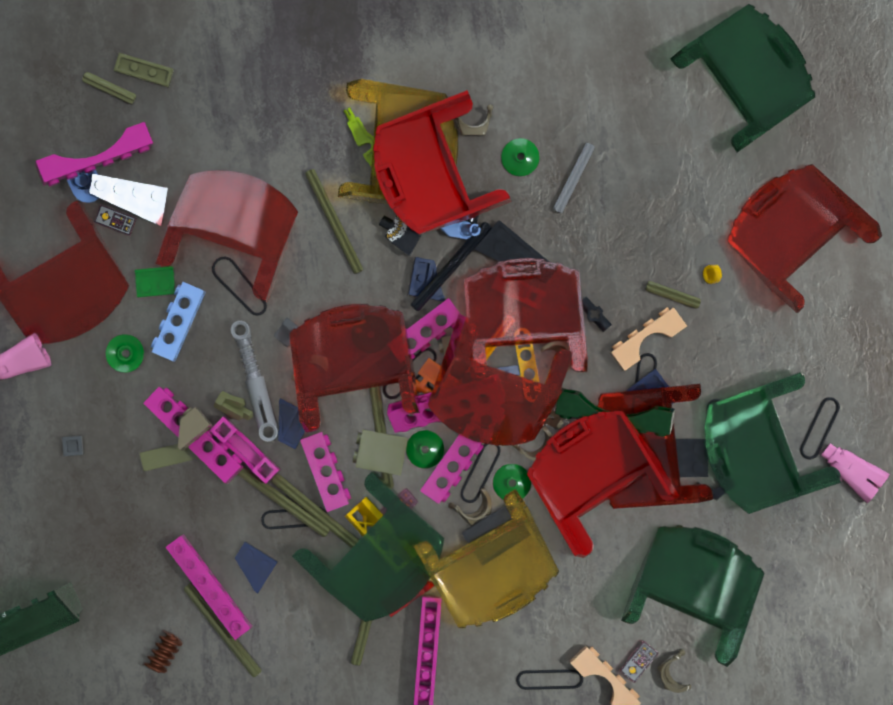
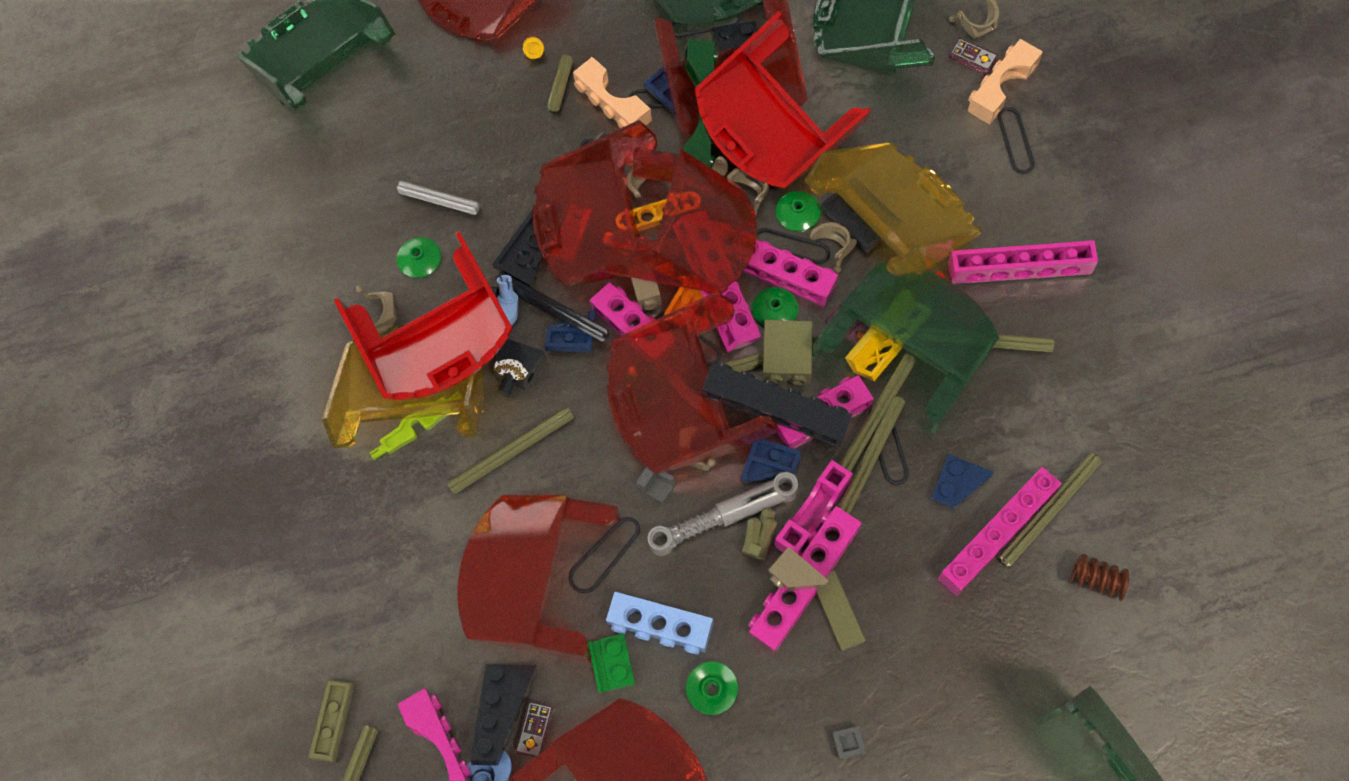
camera: 85 degrees left, 20 degrees down
none -> black brick [702,363,852,447]

